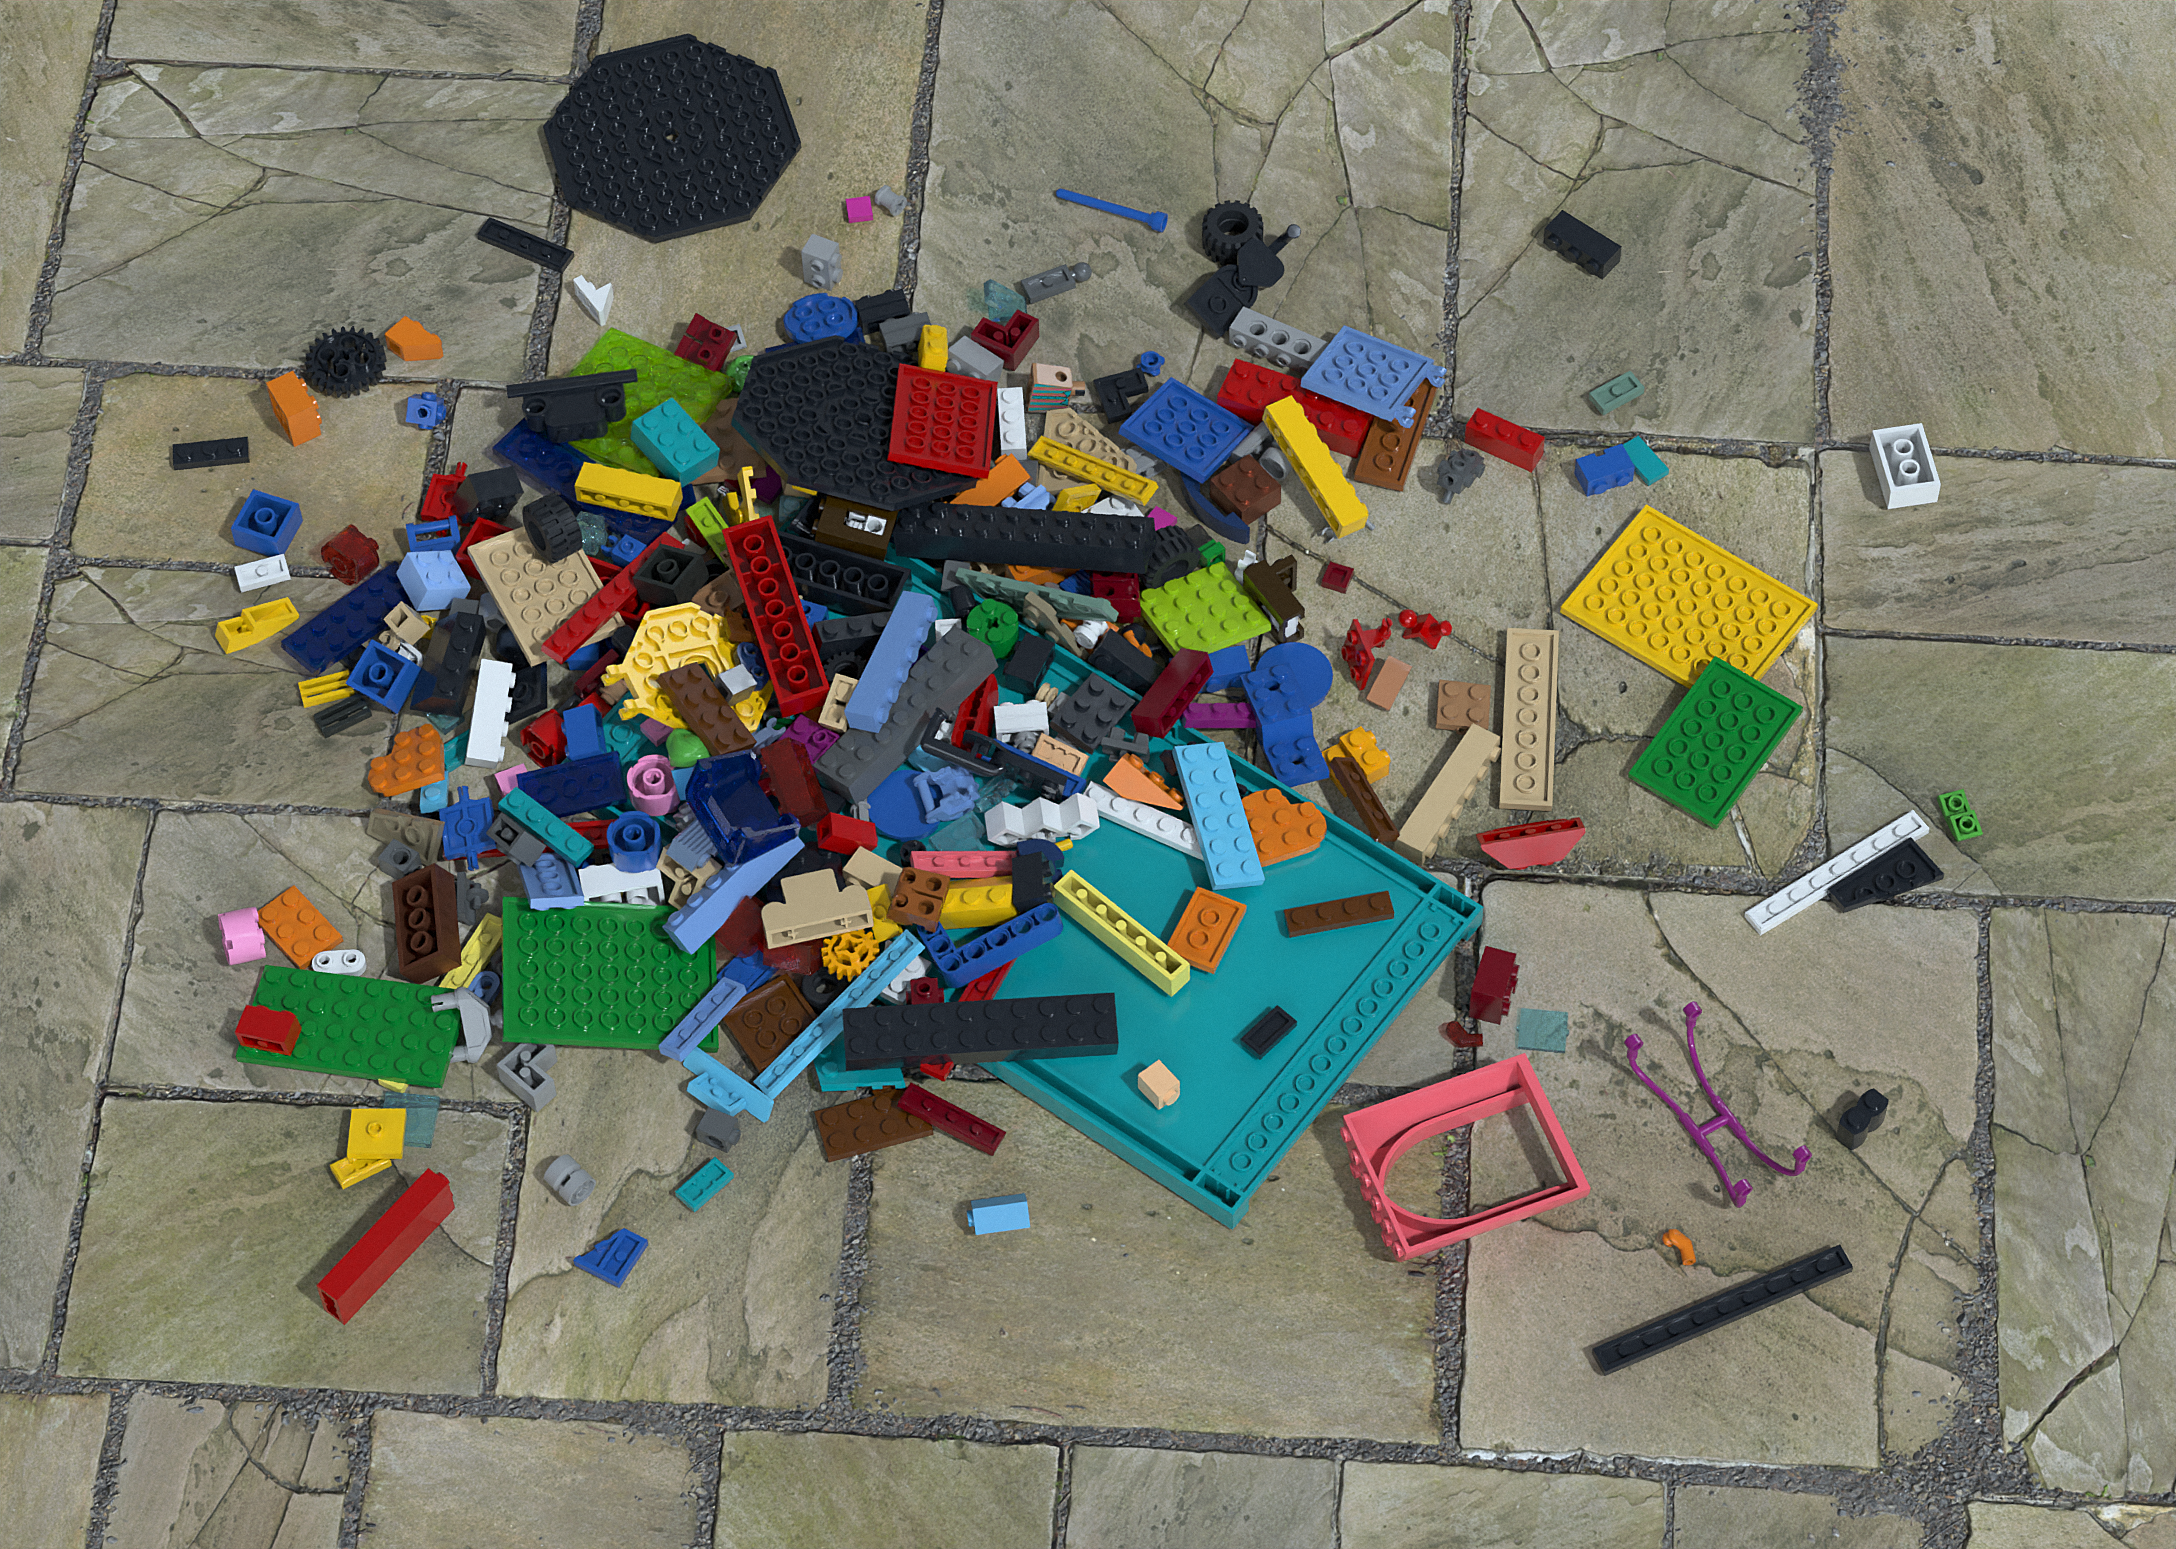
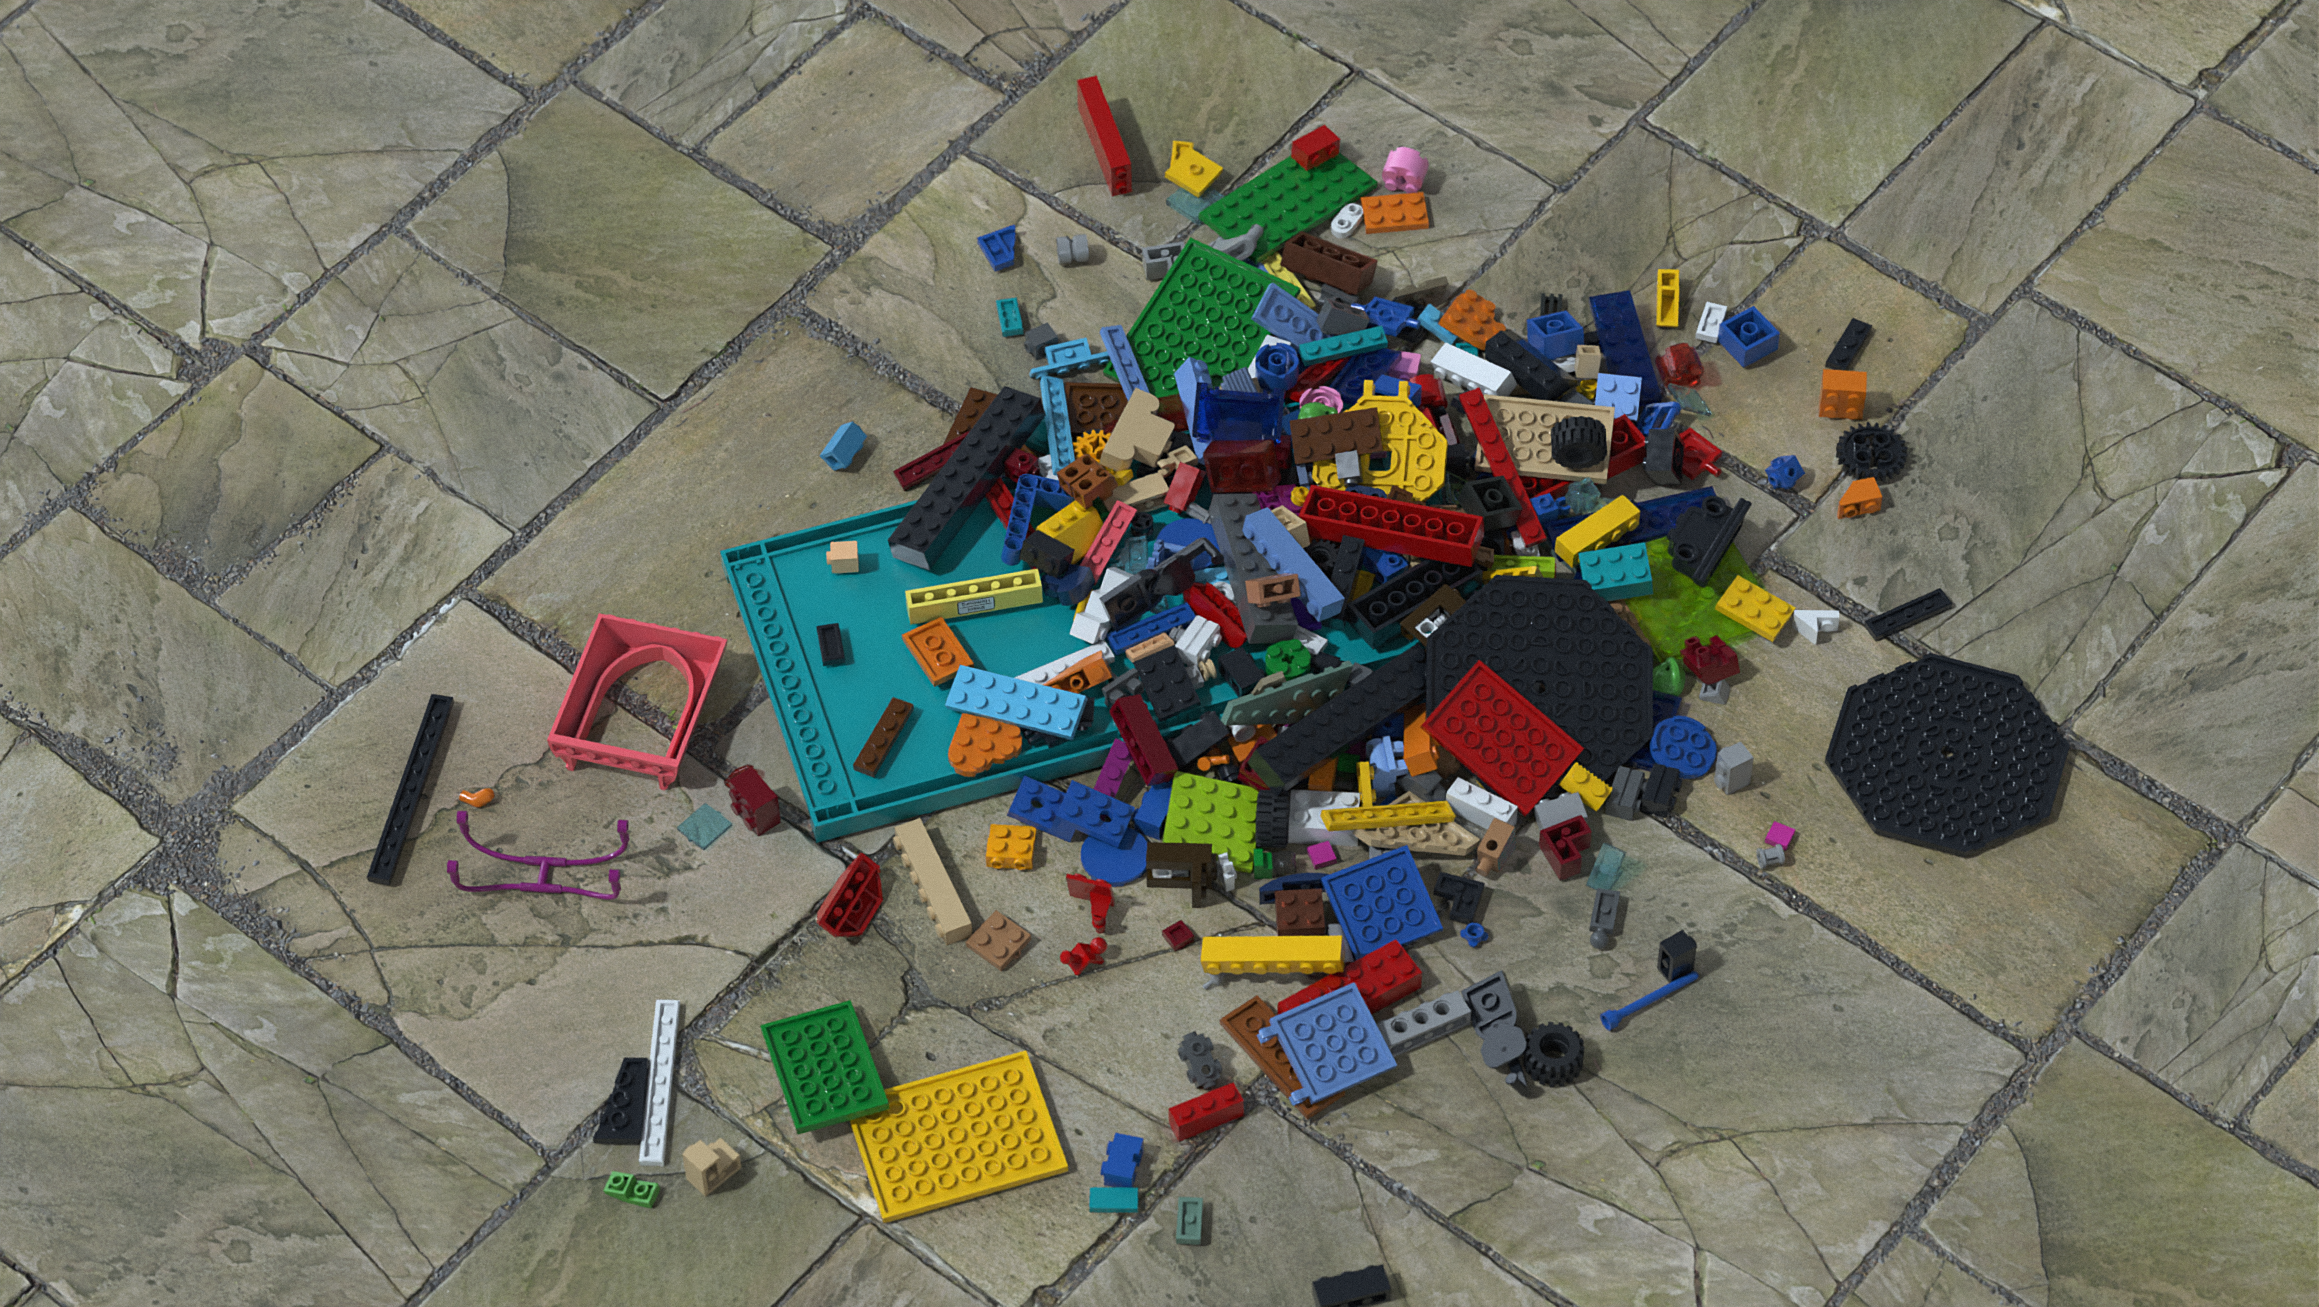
camera: 125 degrees right, 5 degrees down
yellow tile [298,670,355,708] -> none
dark grey brick [378,838,422,880] -> none
reddish brown plate [1329,757,1400,842] -> none
nougat slope [1366,655,1412,711] -> none
tan plate [1499,628,1559,811] -> none
black brick [1836,1088,1889,1150] -> none
none -> tan brick [682,1138,742,1197]
none -> tan plate [1157,445,1198,478]
none -> nougat brick [1245,573,1301,607]
none -> yellow plate [1291,486,1309,507]
none -> black brick [1657,930,1697,983]
none -> clear light blue piece [1667,383,1712,416]
none -> yellow plate [1715,575,1796,642]

